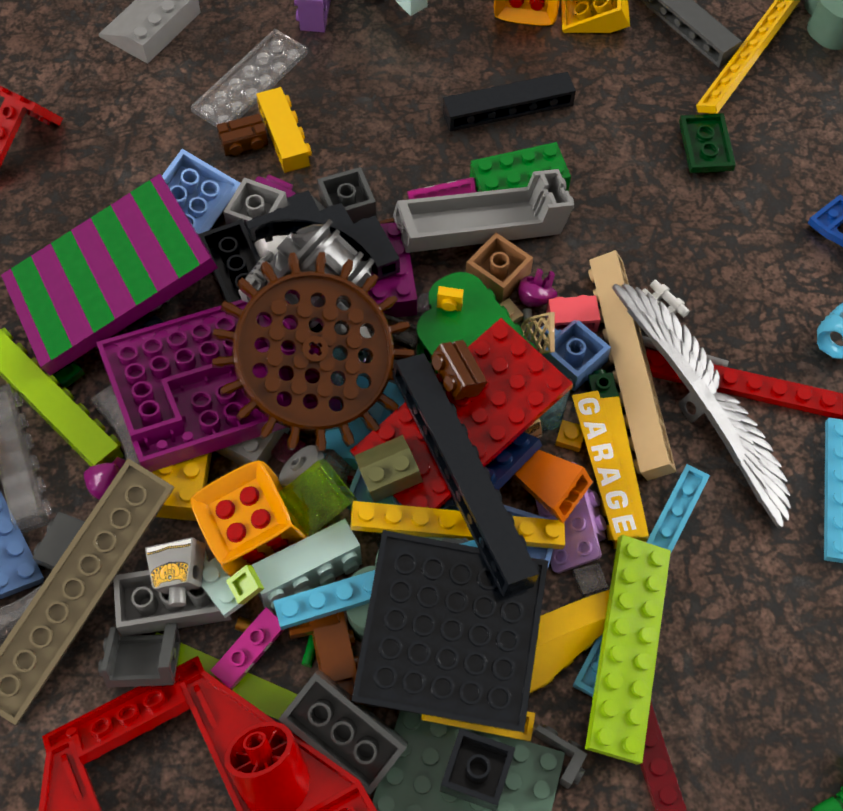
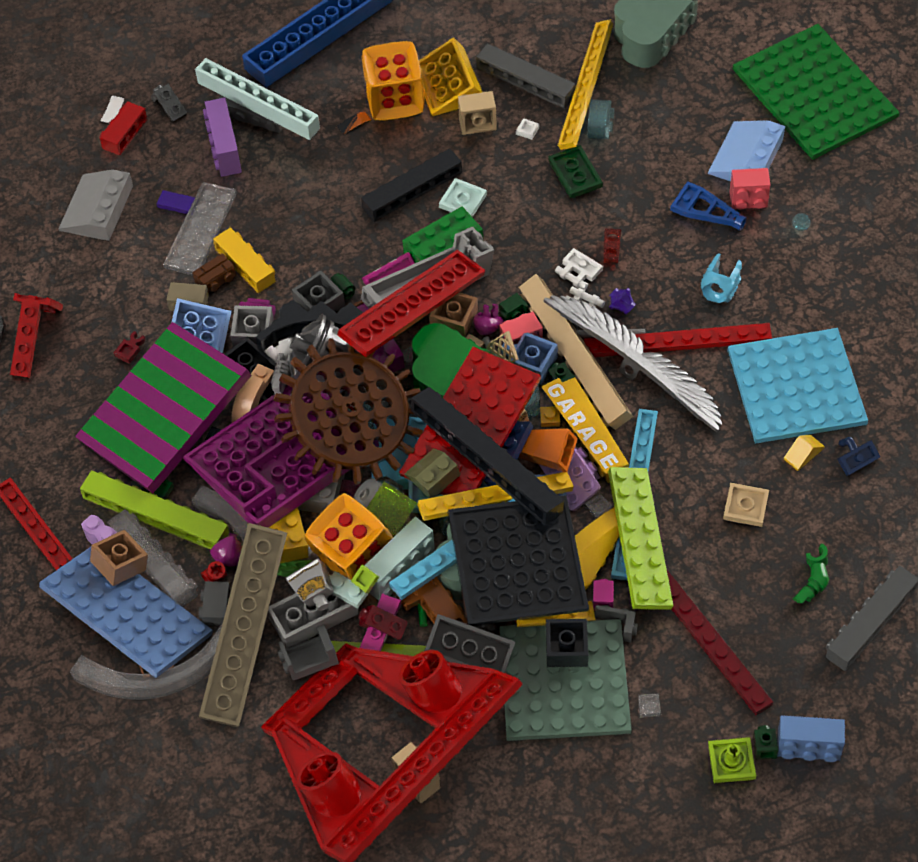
camera: 15 degrees left, 5 degrees down
reddish brown brick [431,340,488,401] -> none
yellow plate [437,286,464,311] -> none
none -> dark red plate [114,331,145,364]
none -> dark purple tile [156,190,197,215]
none -> dark tan brick [166,282,209,311]
none -> red piece [201,561,227,582]
none -> light nougat arch [232,364,274,423]
none -> bright green plate [277,560,312,577]
none -> dark green brick [330,273,356,300]
none -> sticker [337,111,371,134]
none -> red plate [337,249,486,357]
none -> dark red bracket [358,605,408,640]
none -> light aqua plate [439,178,487,217]
none -> tan brick [458,91,497,135]
none -> dark green brick [498,293,528,322]
none -> white tile [516,118,539,140]
none -> white plate [555,248,603,290]
none -> clear light blue brick [588,100,615,139]
none -> dark pink brick [593,579,614,611]
none -> clear red leg [604,228,621,263]
none -> dark purple rock [609,288,636,315]
none -> tan plate [723,483,769,527]

